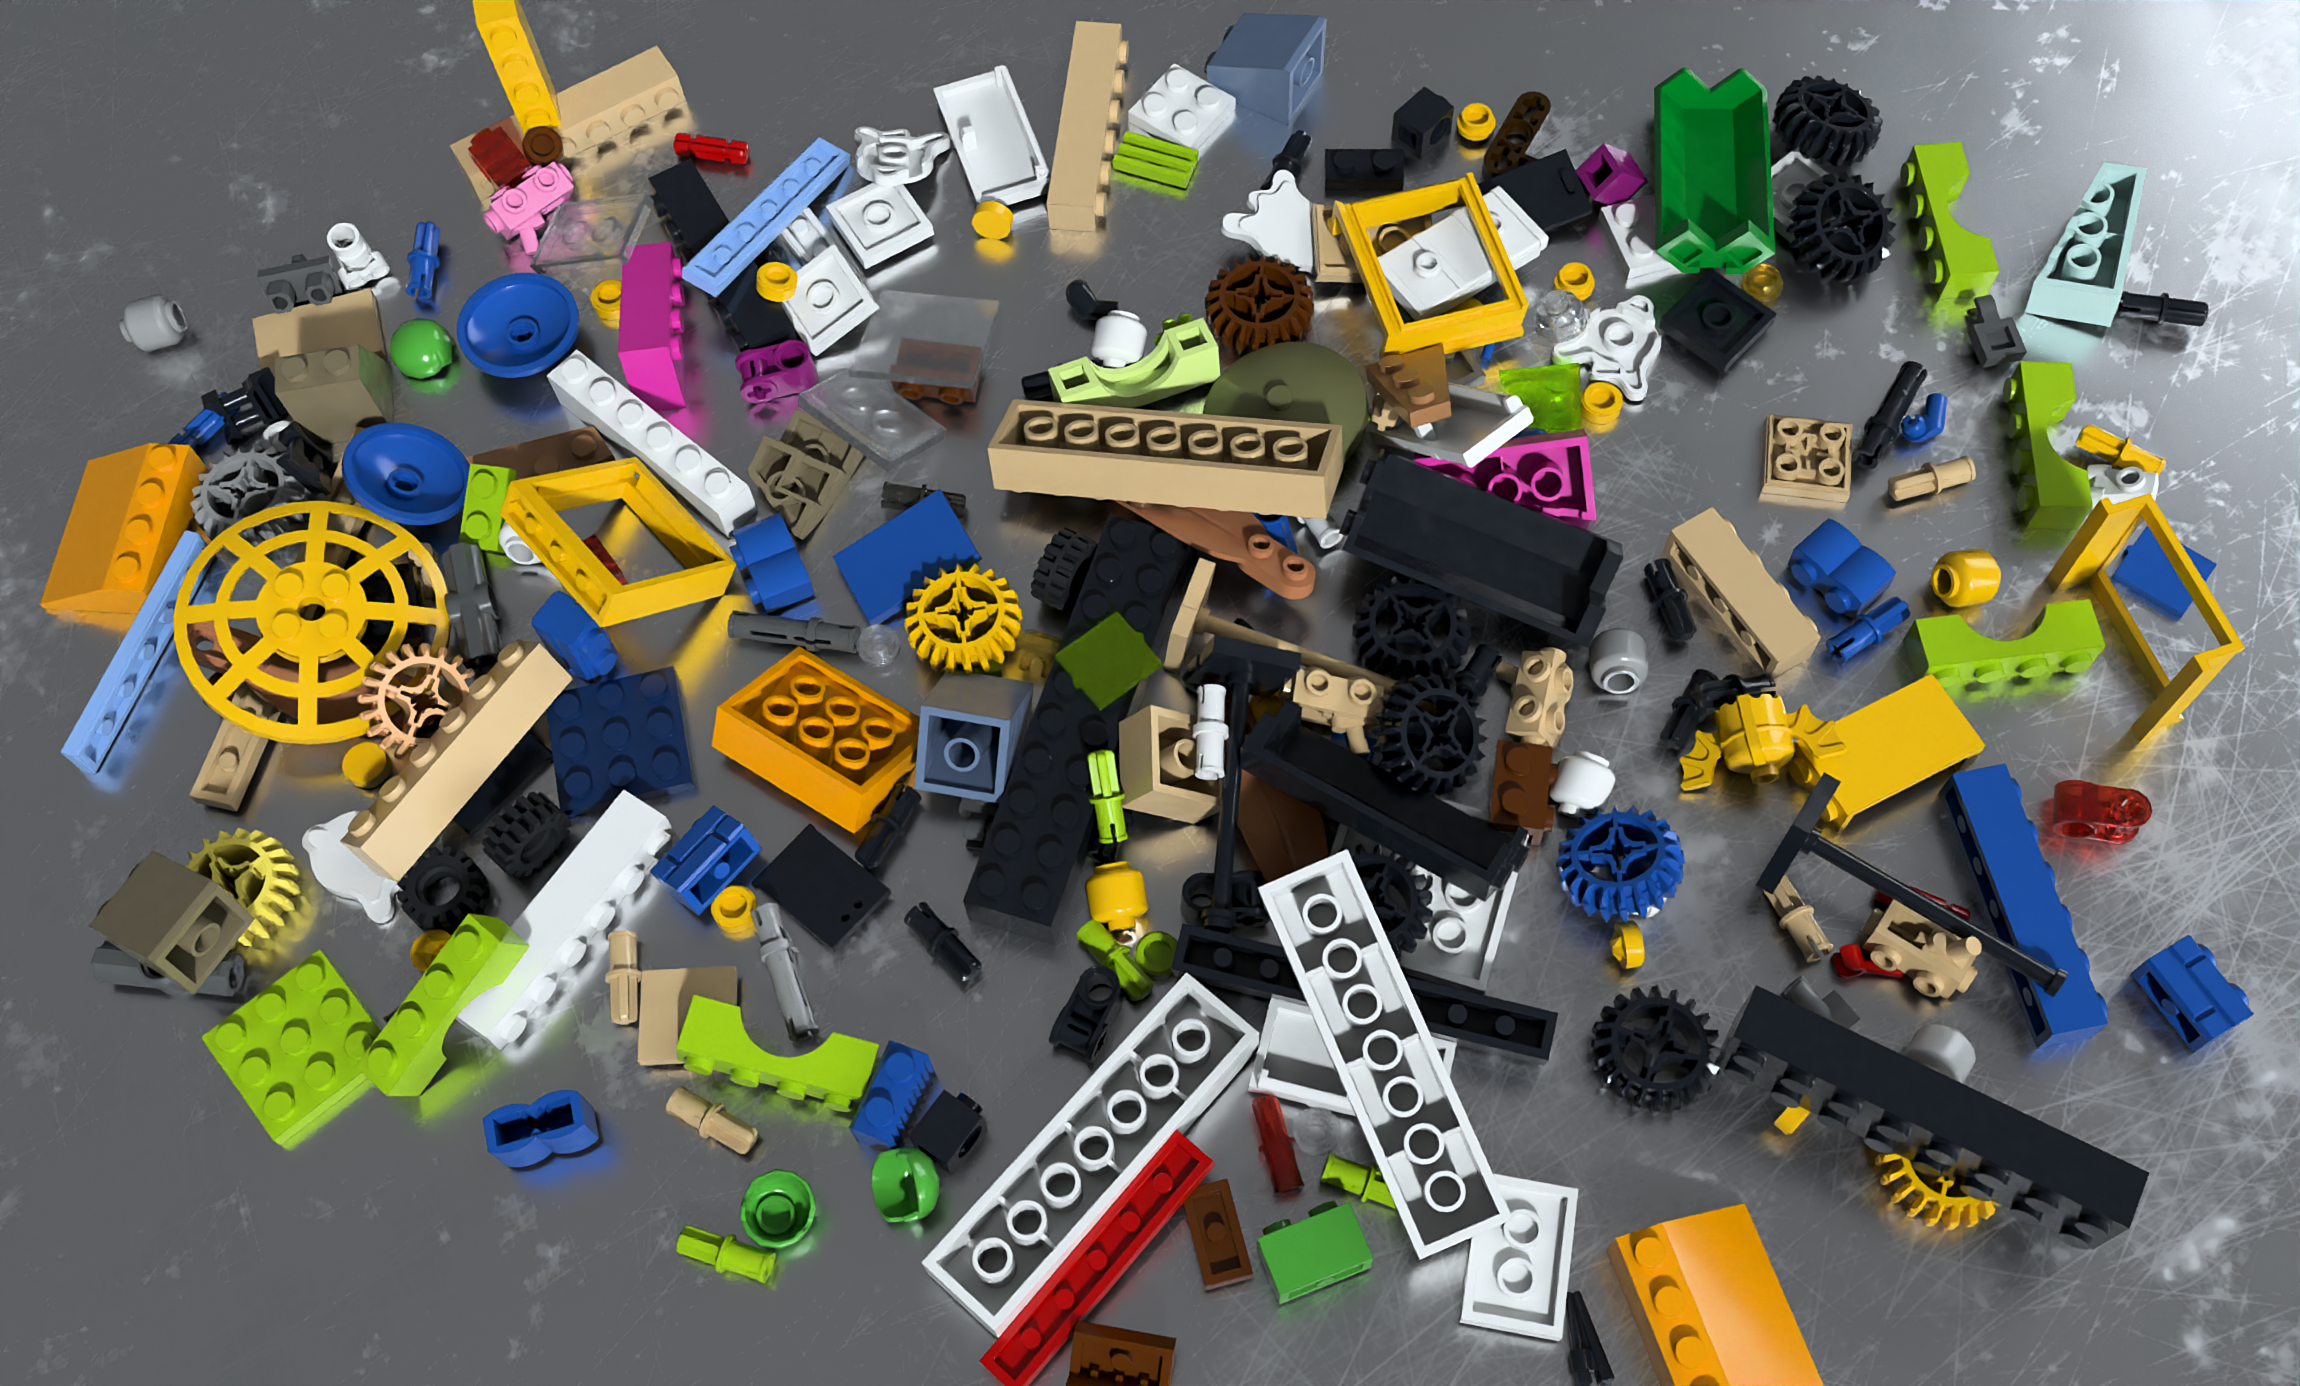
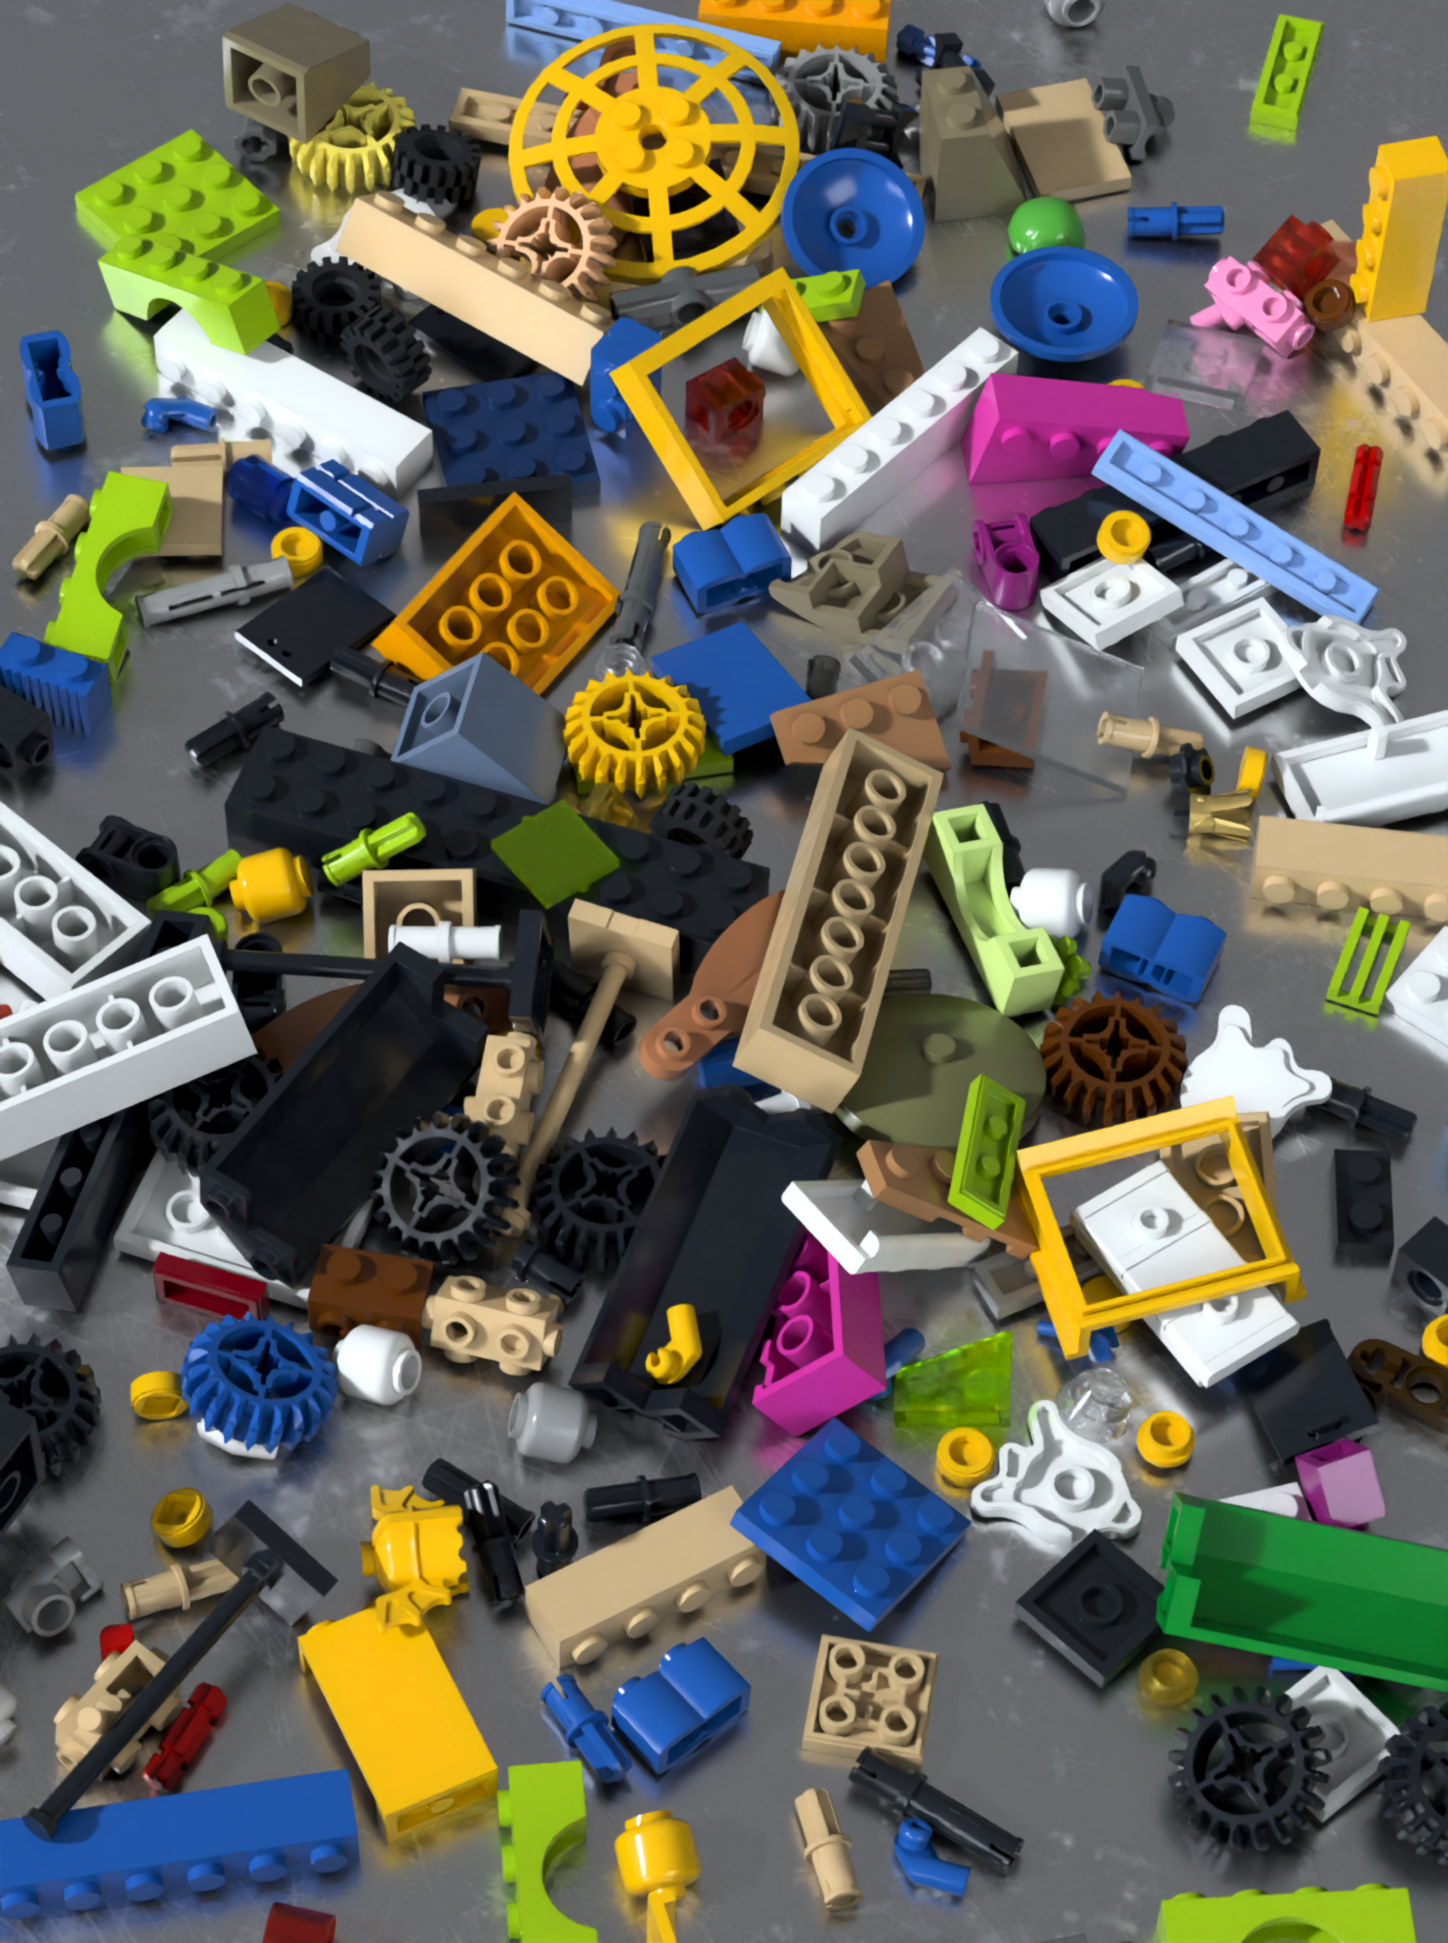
camera: 85 degrees right, 10 degrees down
white plate [327,223,390,291] -> none
none -> blue arm [141,397,219,434]
none -> yellow tile [151,1487,213,1548]
none -> dark red tile [153,1252,270,1321]
none -> clear blue brick [227,454,295,524]
none -> black tyre [390,124,482,205]
none -> black tile [417,474,572,537]
none -> black axle [532,1500,579,1579]
none -> yellow arm [646,1304,702,1384]
none -> blue plate [729,1417,972,1633]
none -> medium nougat wing [769,669,952,772]
none -> lime tile [947,1073,1026,1230]
none -> tan axle [1097,711,1204,759]
none -> blue brick [1098,894,1227,1003]
none -> black plate [1168,743,1215,796]
none -> pearl gold piece [1173,788,1253,844]
none -> lime tile [1250,14,1325,131]

